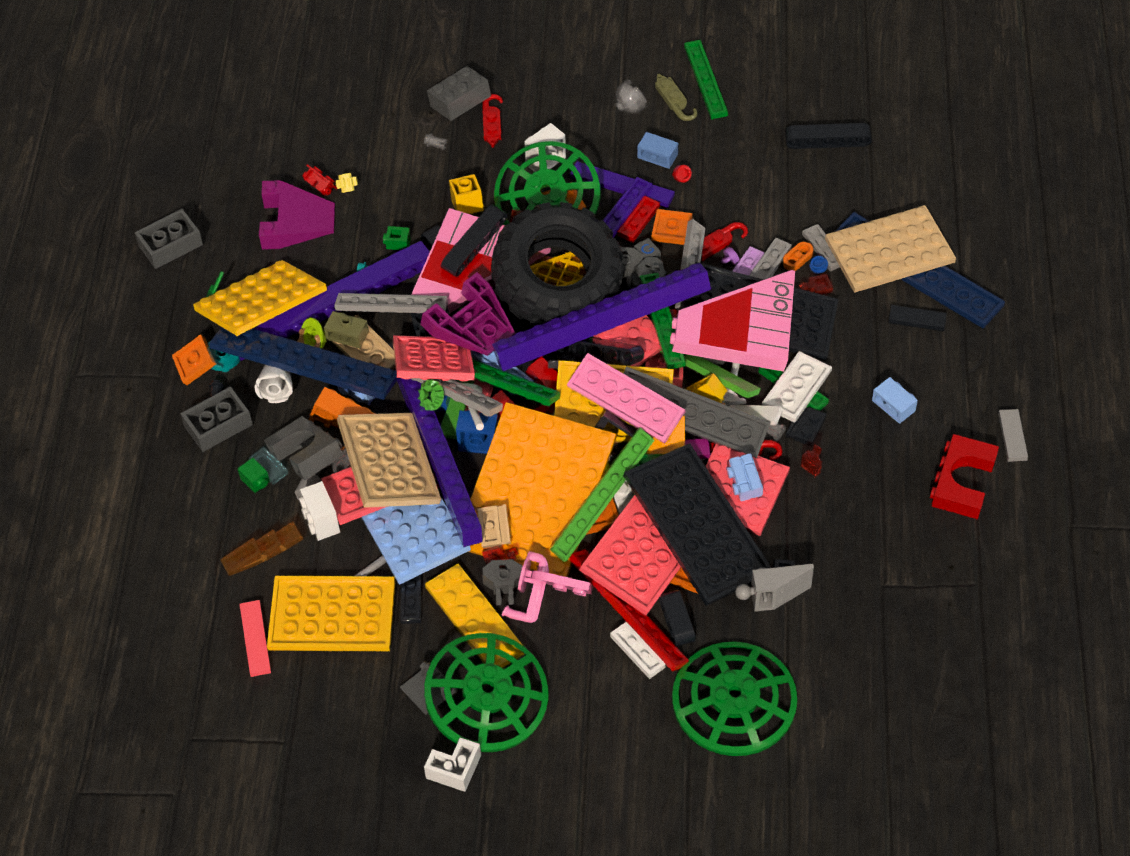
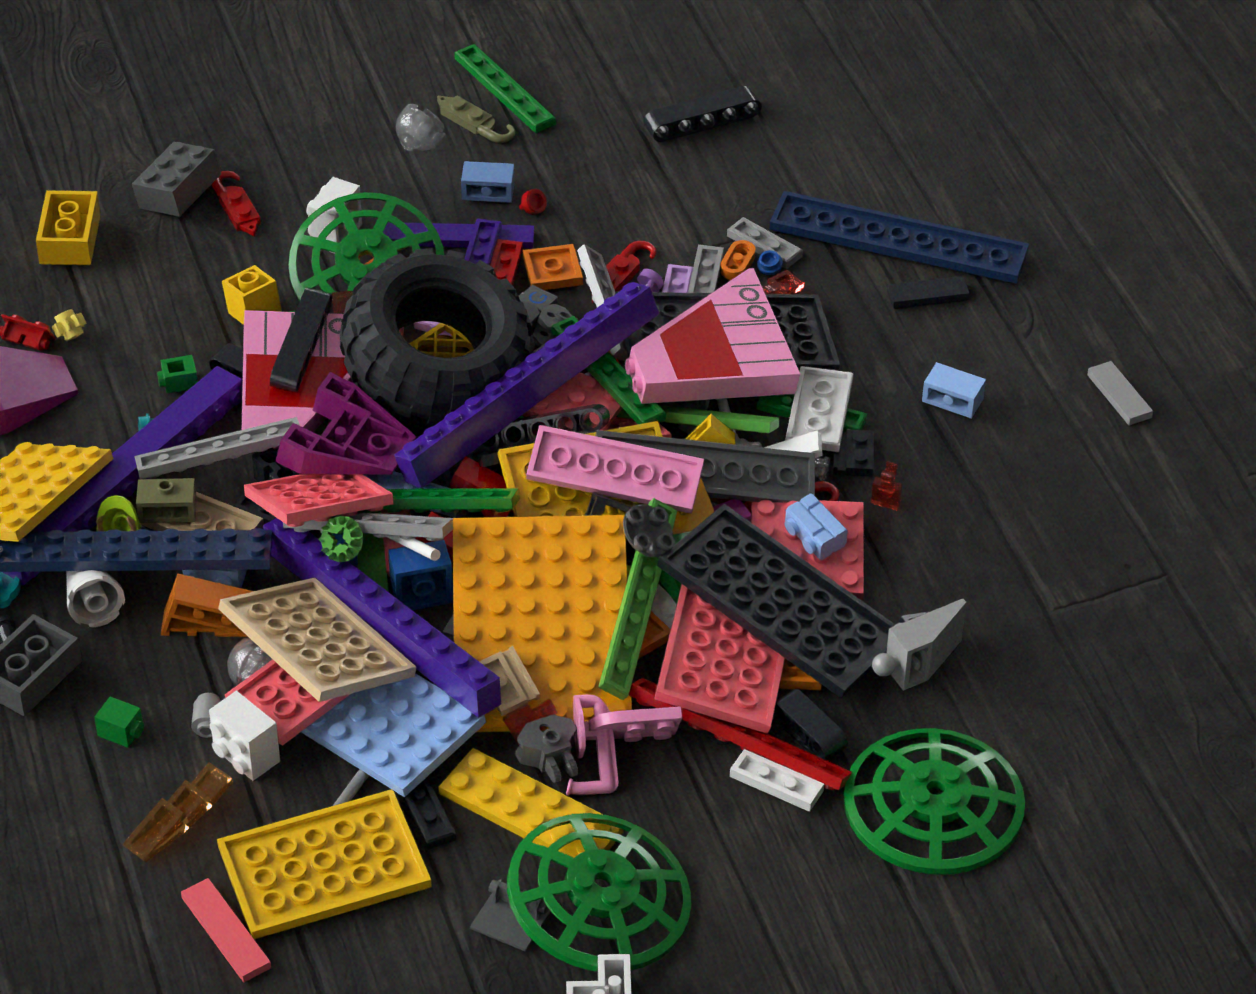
camera: 25 degrees left, 10 degrees down
clear light blue tile [249,447,288,485] -> none
dark grey arch [264,416,343,480] -> none
clear pin [424,133,447,150] -> none
tan plate [825,205,956,293] -> none
red arch [930,434,999,519] -> none
none -> yellow brick [36,190,101,265]
none -> dark grey dish [623,504,675,557]

